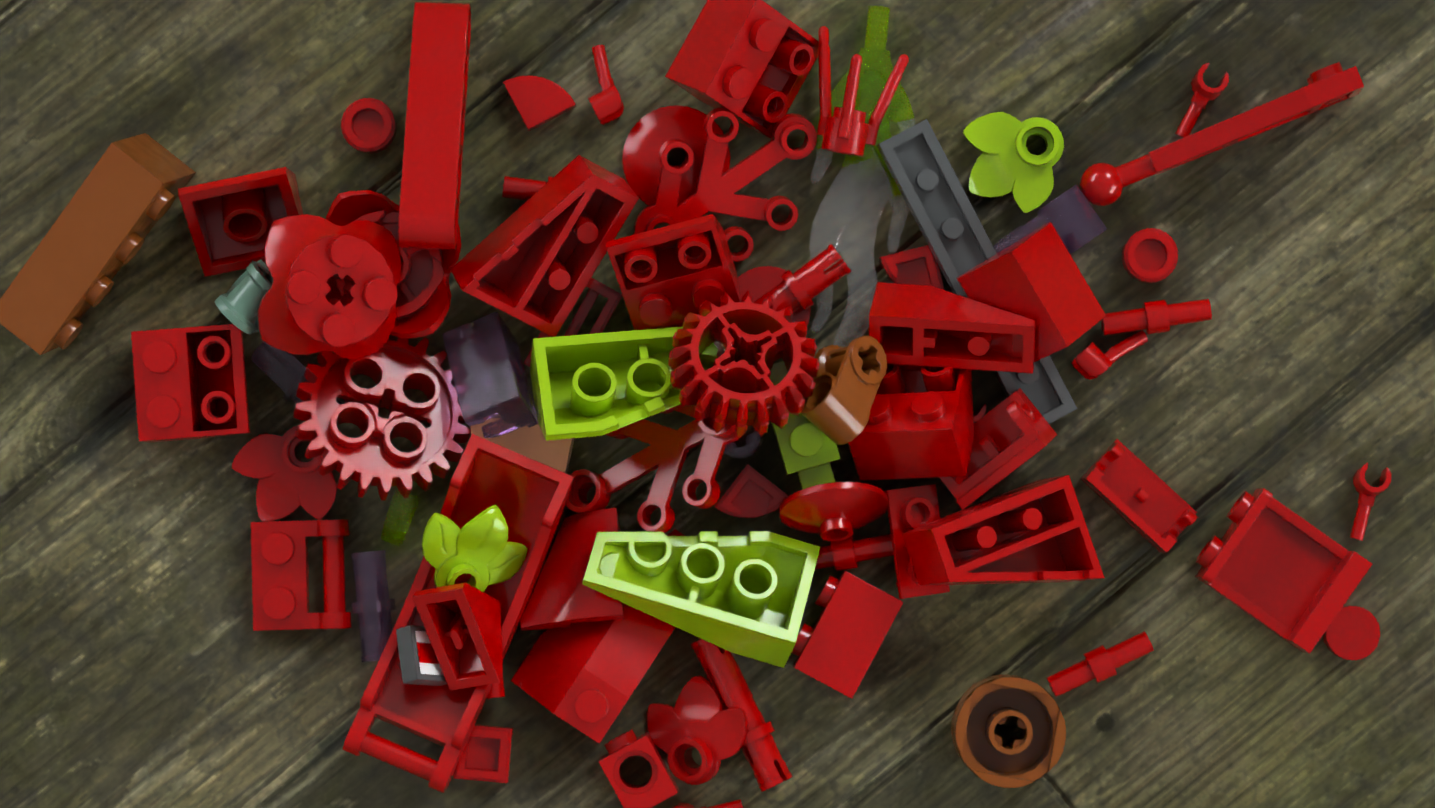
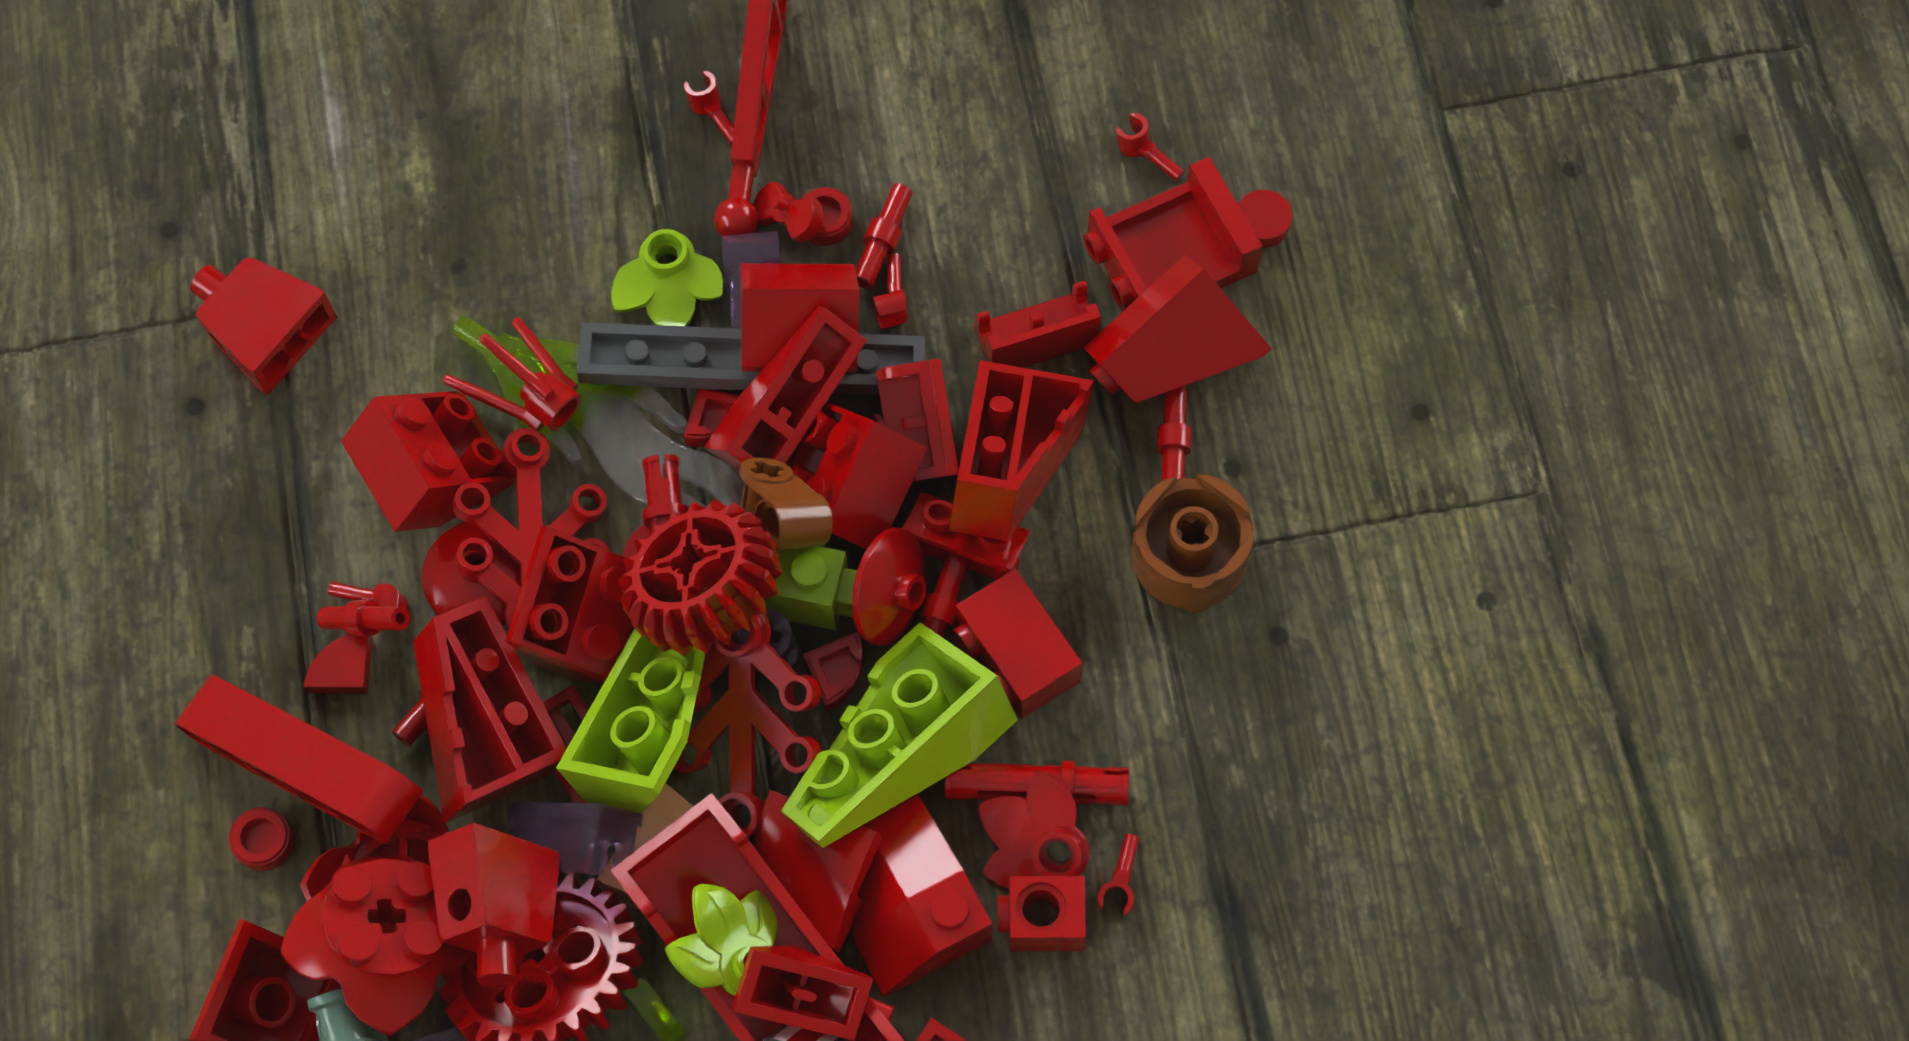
camera: 60 degrees left, 20 degrees down
none -> red bar [317,600,410,636]
none -> red torso [428,822,560,987]
none -> red piece [753,181,824,243]
none -> red slope [1084,255,1272,404]

